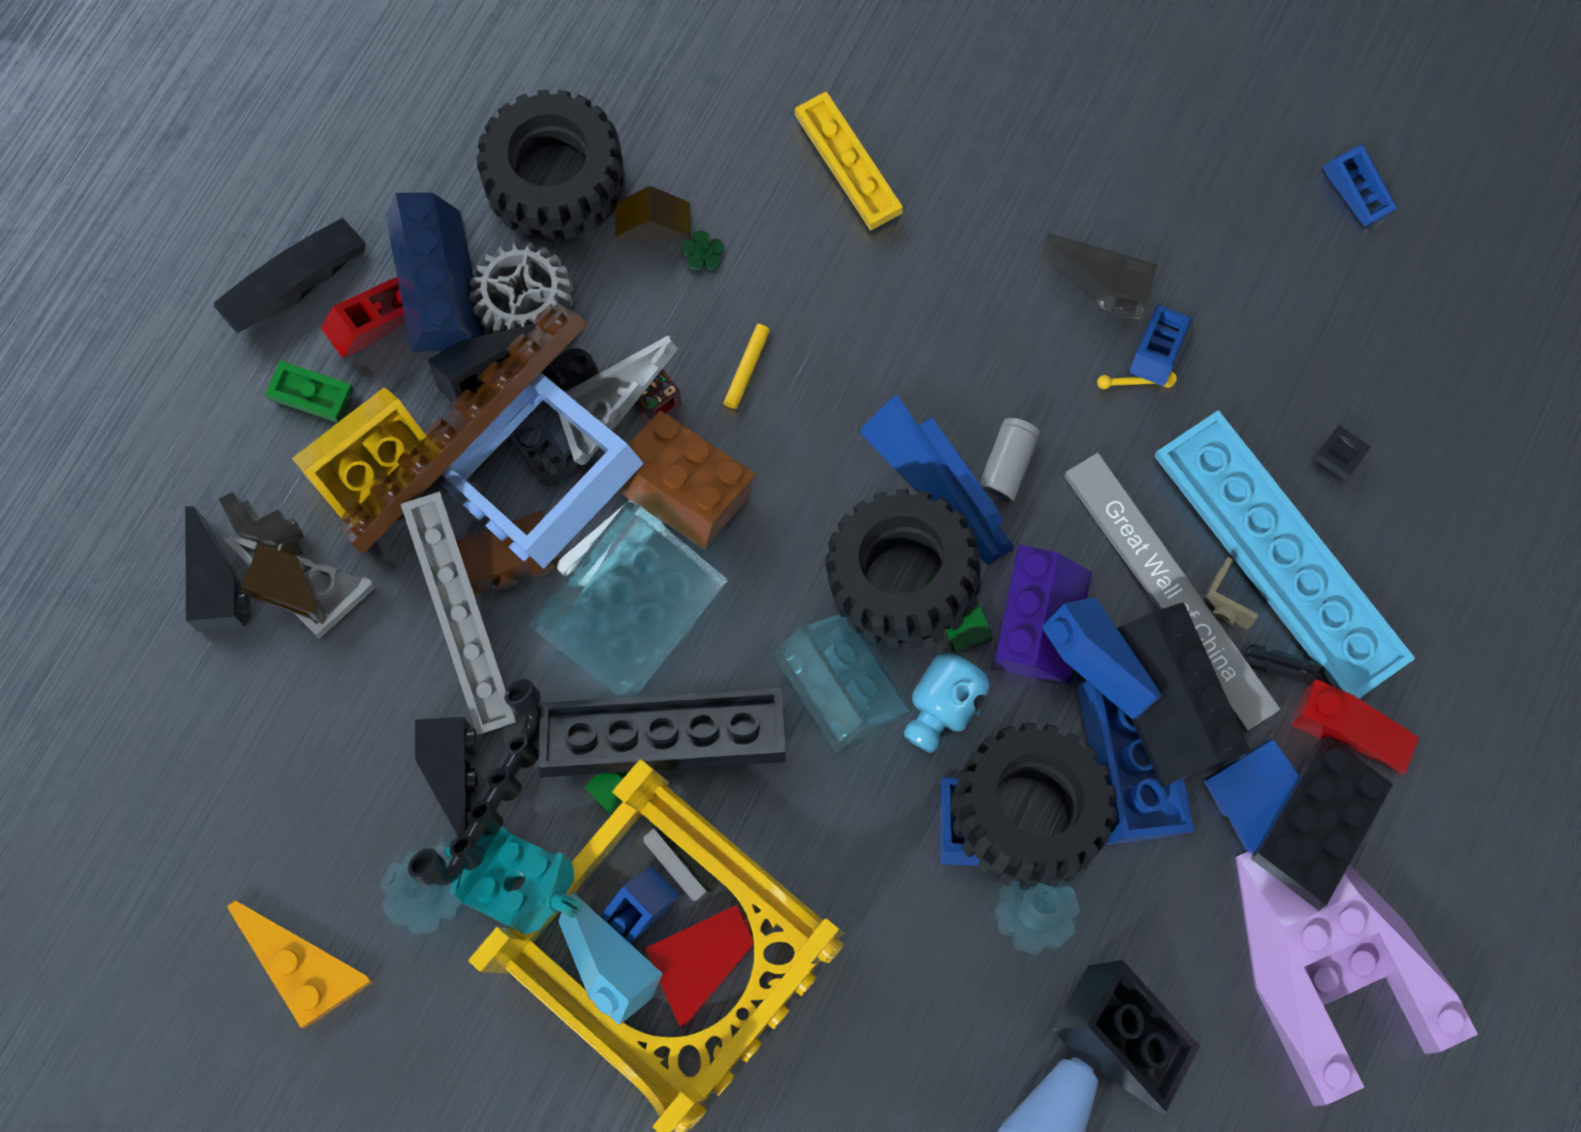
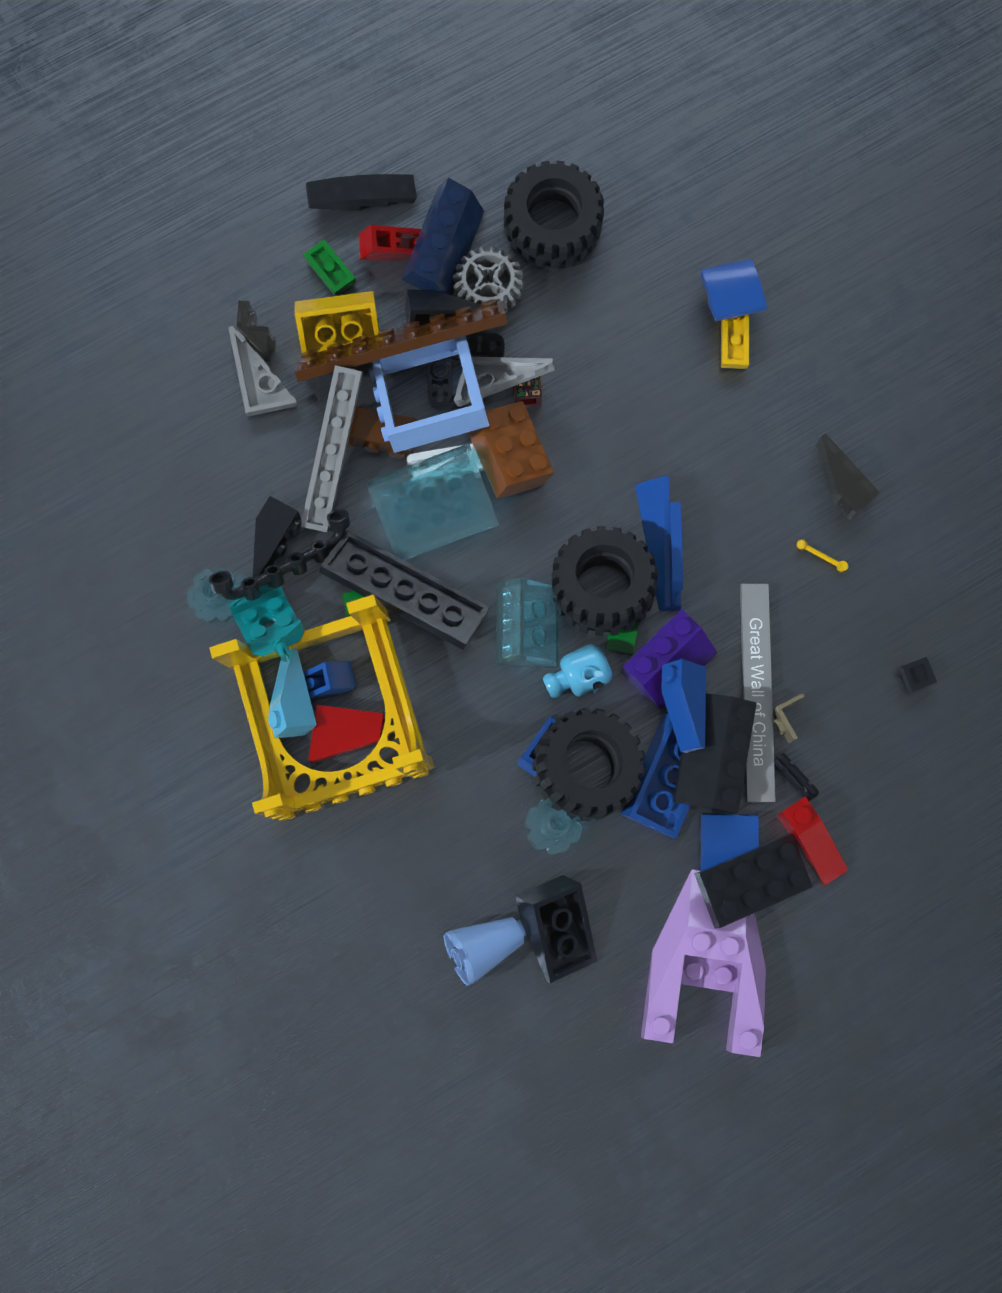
camera: 30 degrees right, 5 degrees up
black slope [185,506,250,631] -> none
light orange wing [227,900,373,1029] -> none
dark brown slope [240,543,326,624] -> none
dark brown slope [615,186,690,241] -> none
light grey tile [643,828,713,902] -> none
dark green plant [681,230,724,271] -> none
yellow piece [723,324,770,409] -> none
light grey pin [979,418,1040,505] -> none
blue slope [1129,304,1192,385] -> none
medium azure plate [1154,410,1415,699] -> none
none -> blue slope [700,259,767,322]

